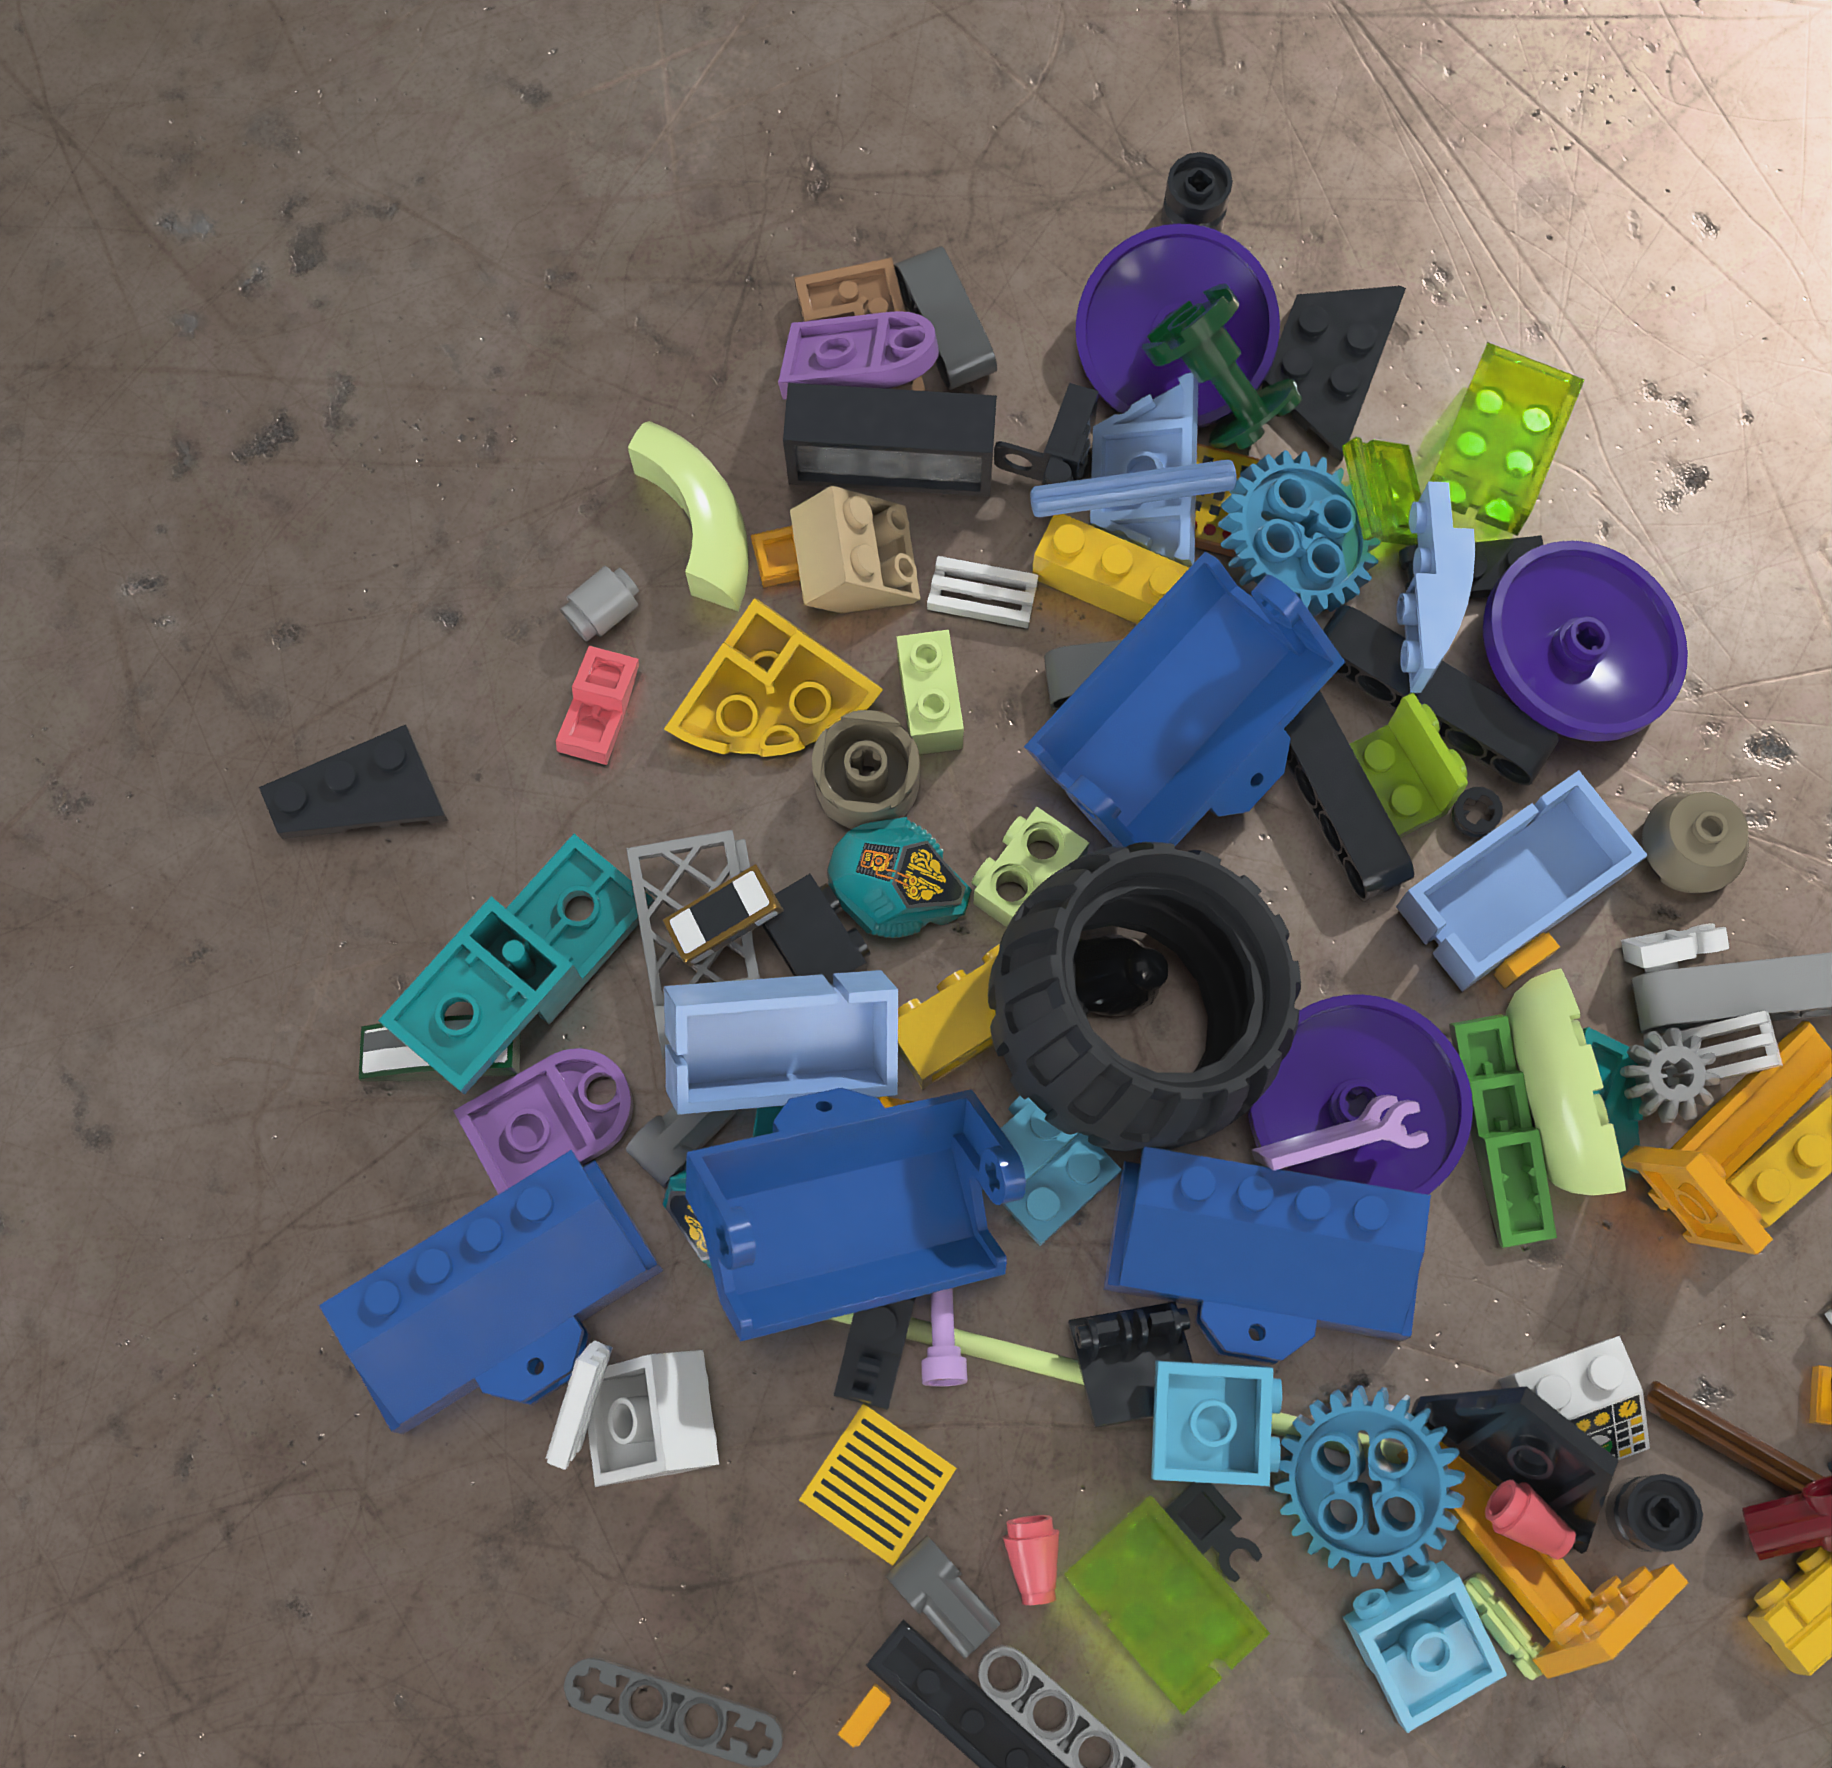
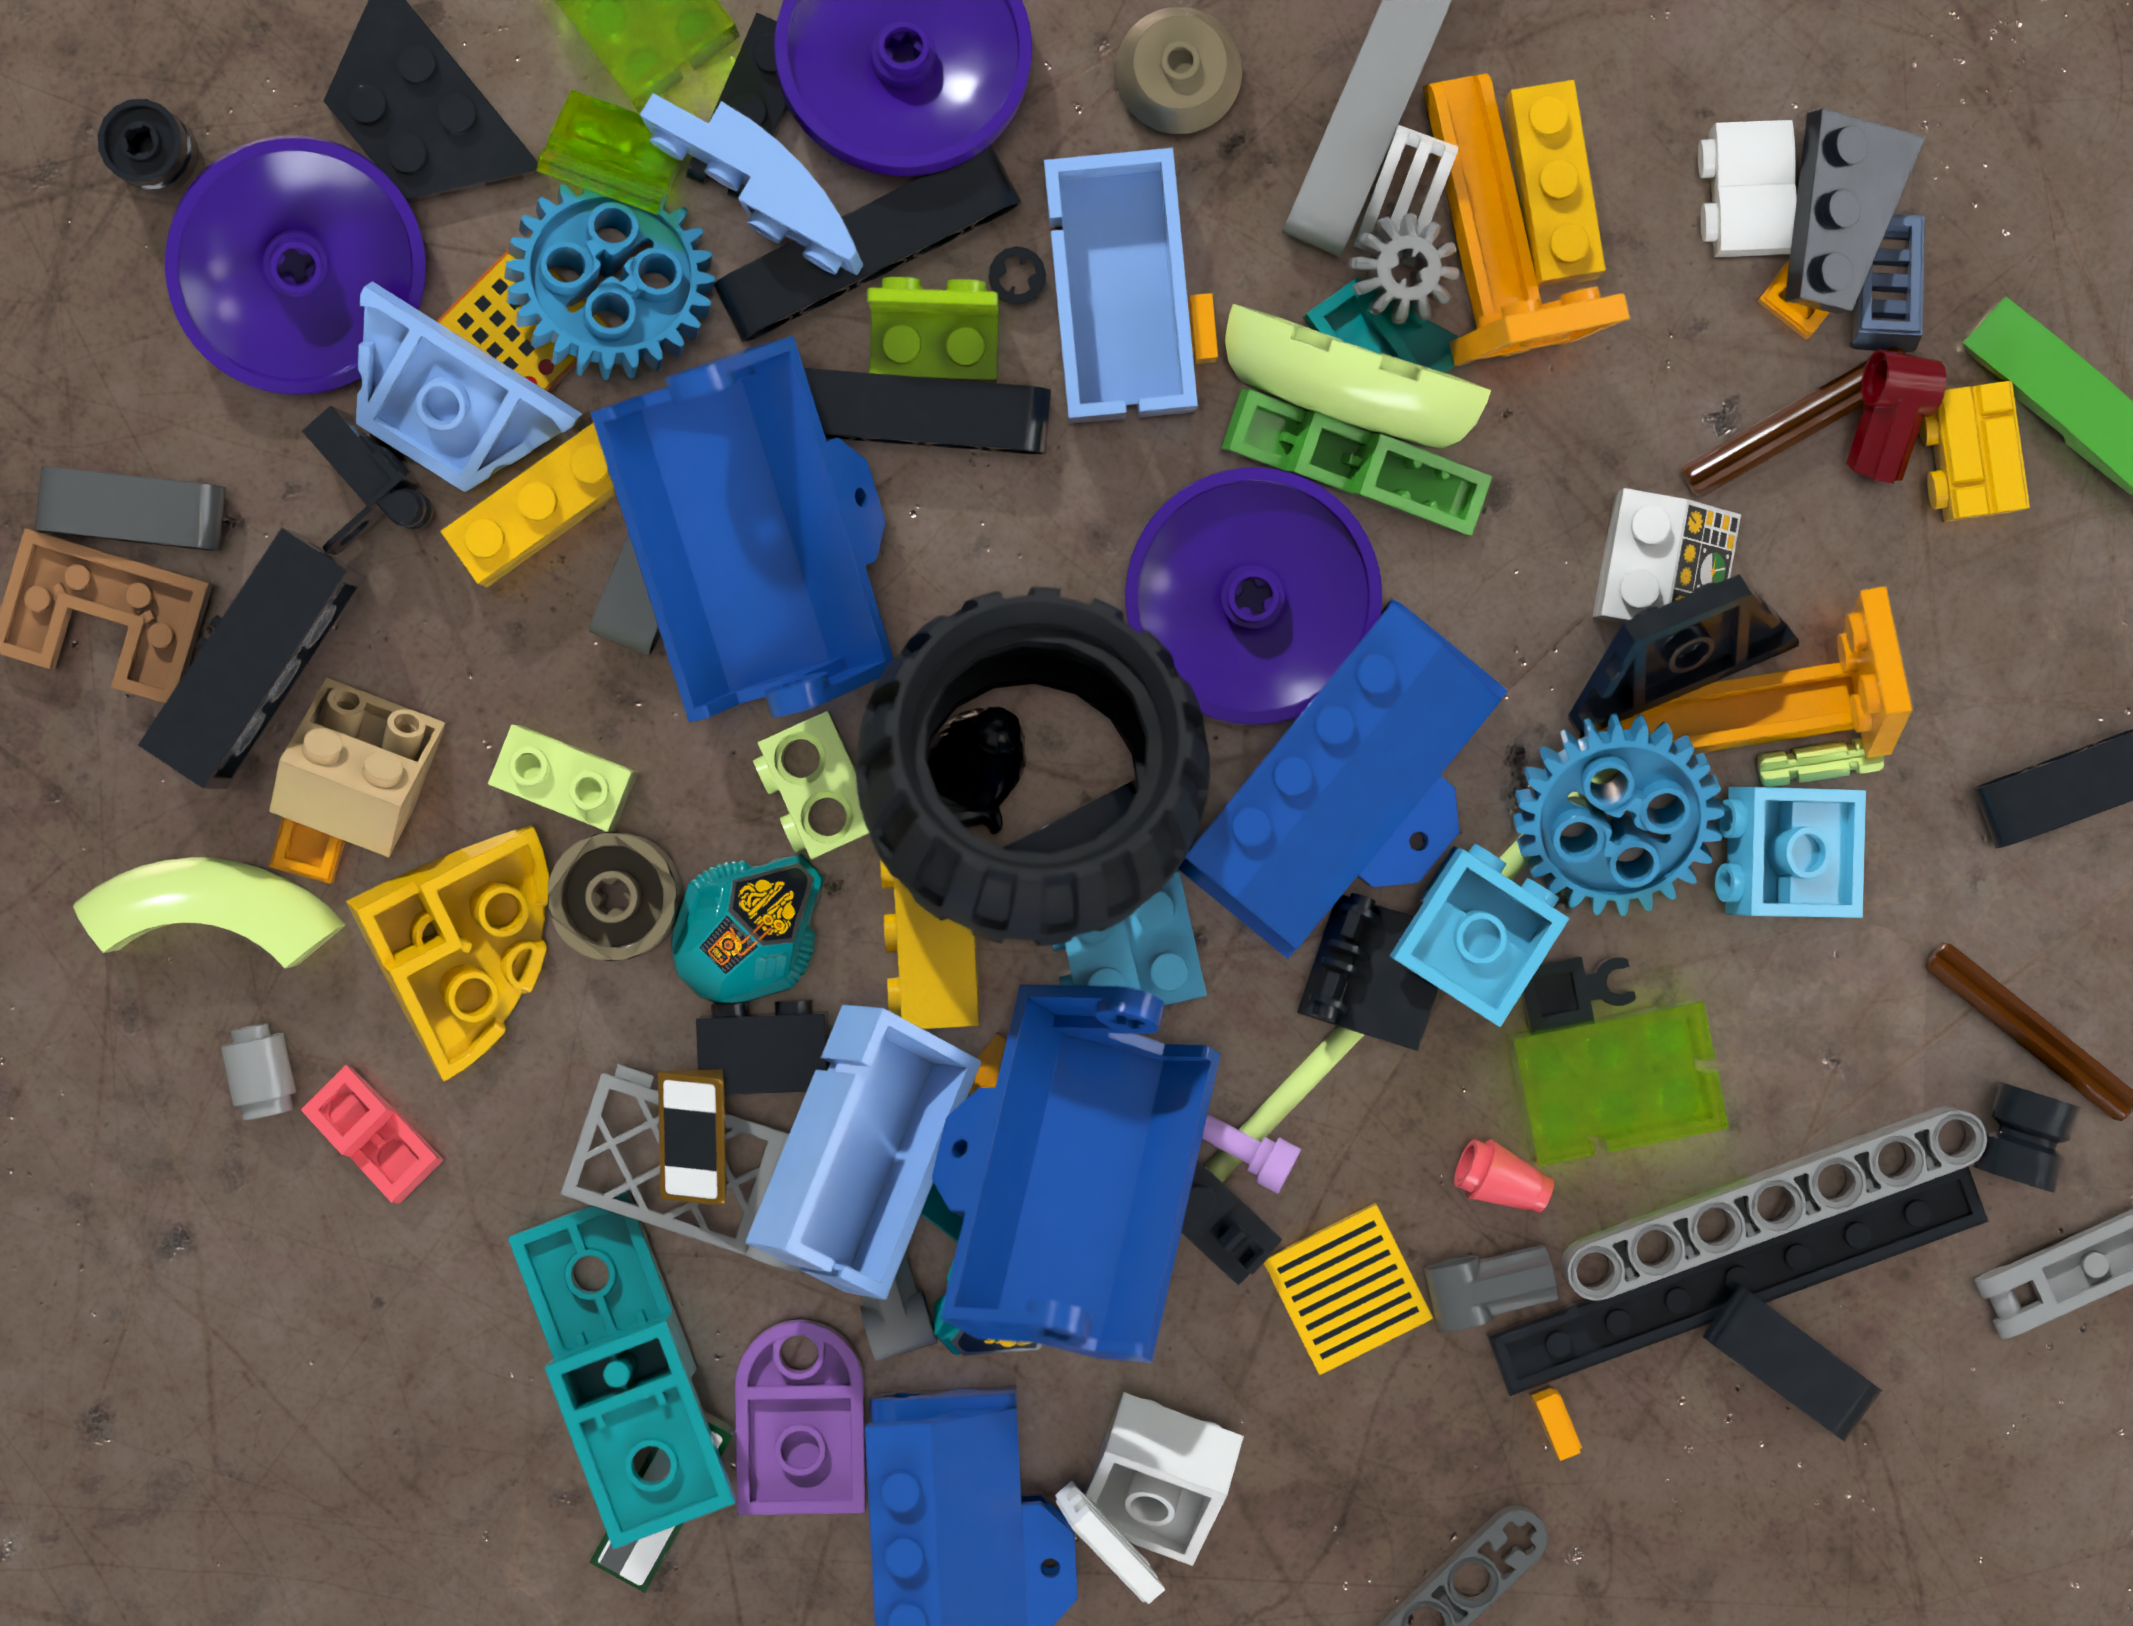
camera: 55 degrees left, 15 degrees up
black wing [259,724,448,839] -> none
medium lavender plate [778,311,939,400] -> none
white tile [927,556,1038,628] -> none
medium blue axle [1030,459,1237,517] -> none
dark green piece [1142,284,1302,450] -> none
lavender flag [1252,1095,1429,1170] -> none
coral cone [1485,1480,1576,1560] -> none
black wheel [1605,1474,1703,1552] -> none
white plate [1621,923,1729,973] -> none

